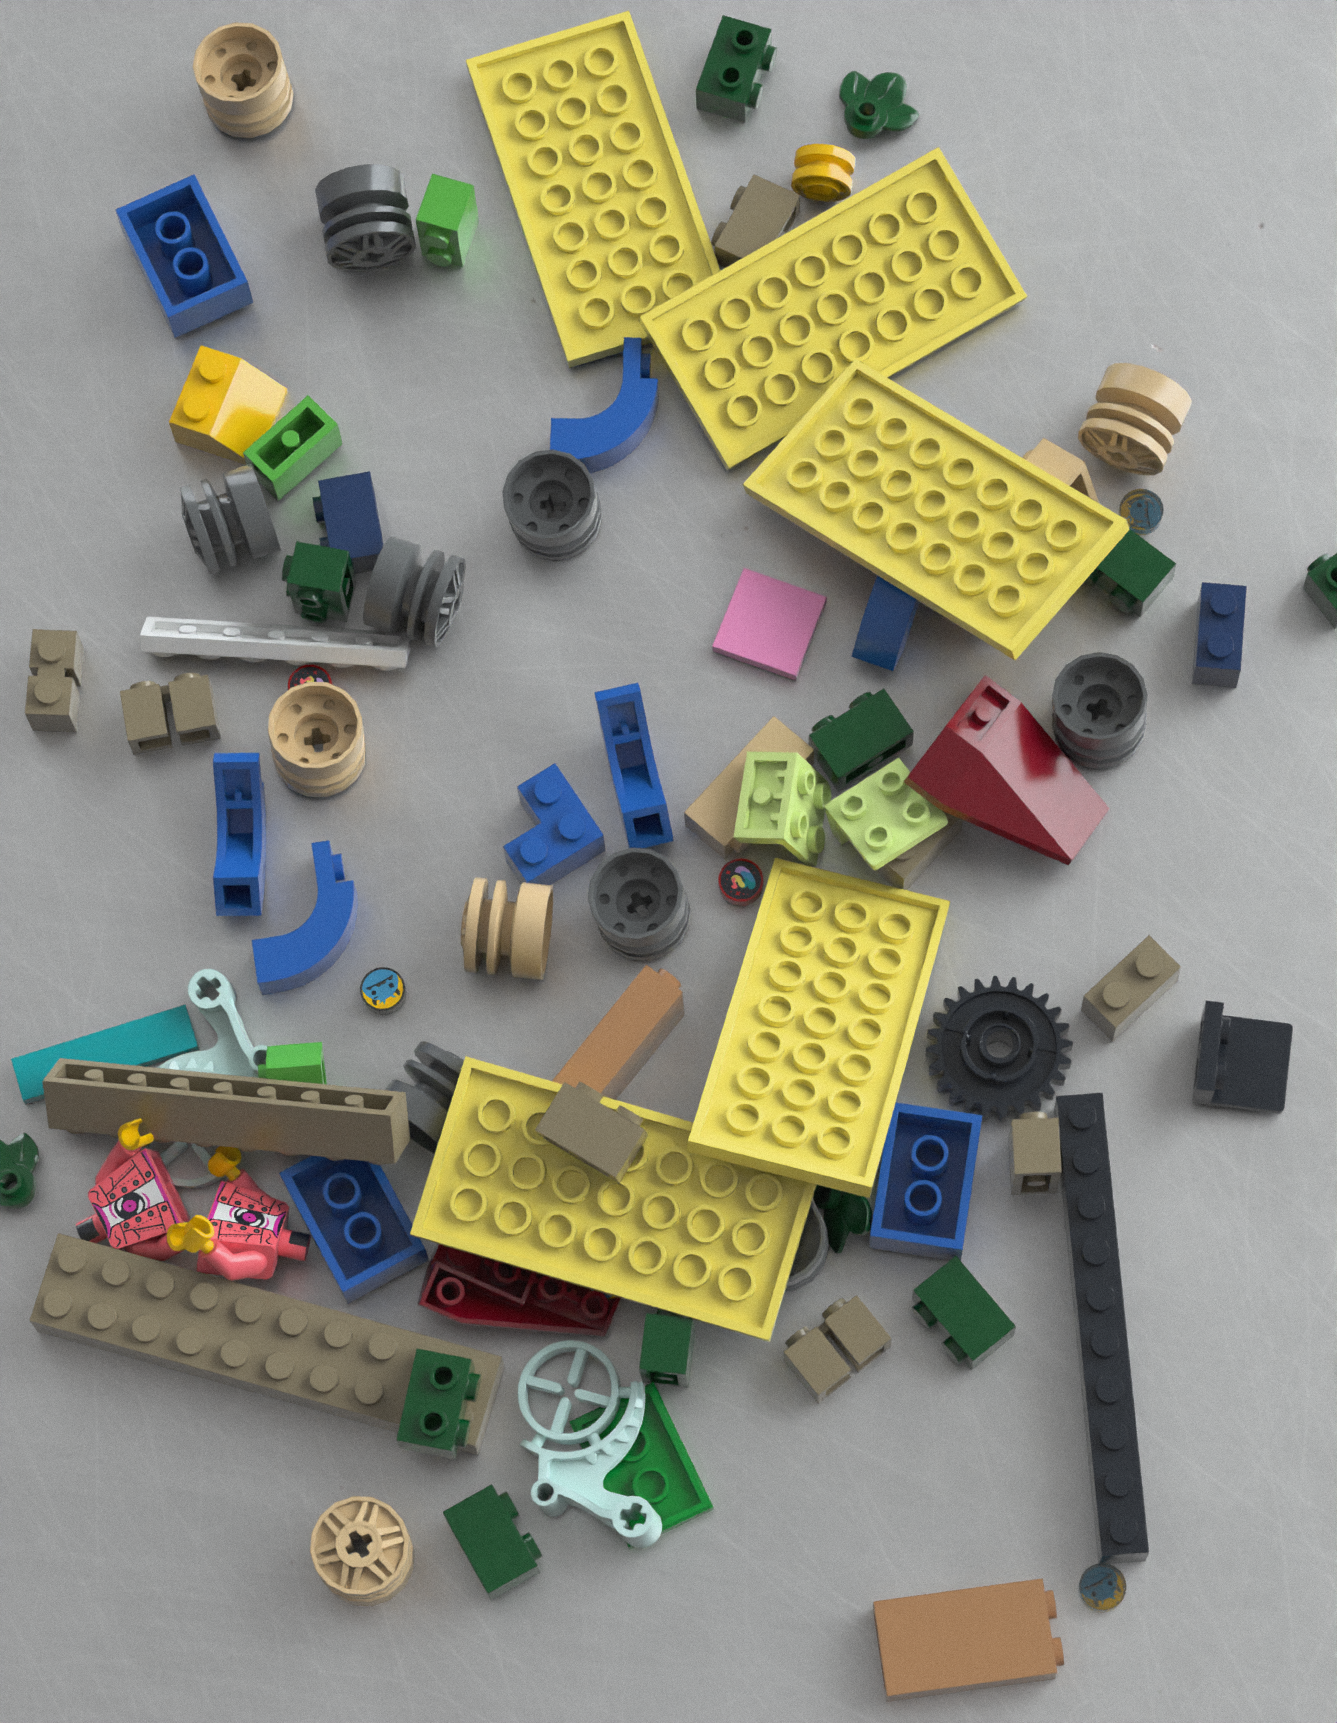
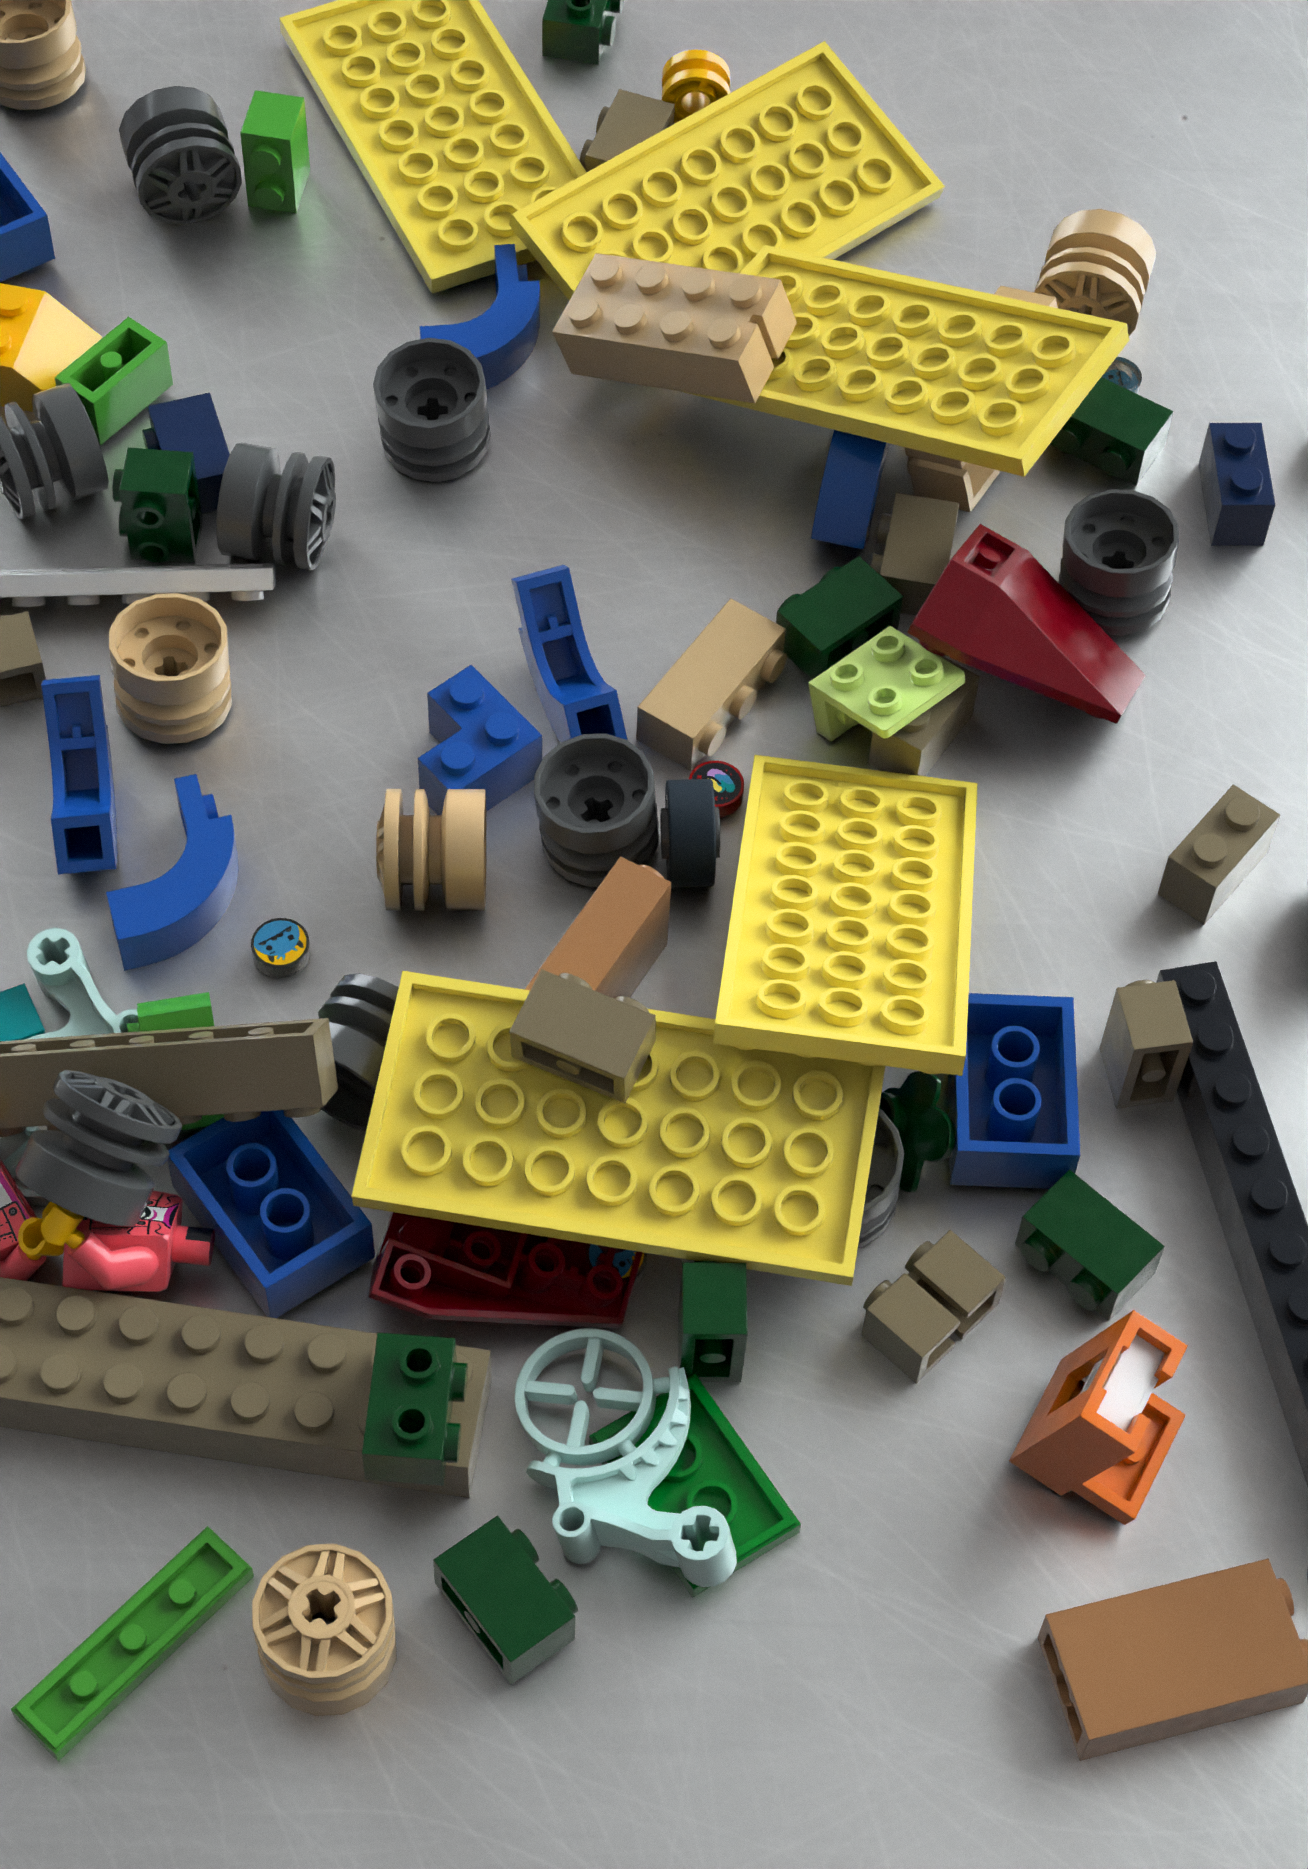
camera: 15 degrees left, 15 degrees down
bright pink tile [712,568,827,681] -> none
yellowish green bracket [733,751,832,866] -> none
dark green plate [839,71,919,139] -> none
black gear [925,976,1073,1123] -> none
none -> bright green tile [11,1526,254,1762]
none -> dark grey wheel [15,1070,182,1226]
none -> tan piece [552,253,797,403]
none -> black wheel [660,779,720,887]
none -> dark tan brick [871,493,959,616]
none -> orange brick [1009,1310,1188,1525]

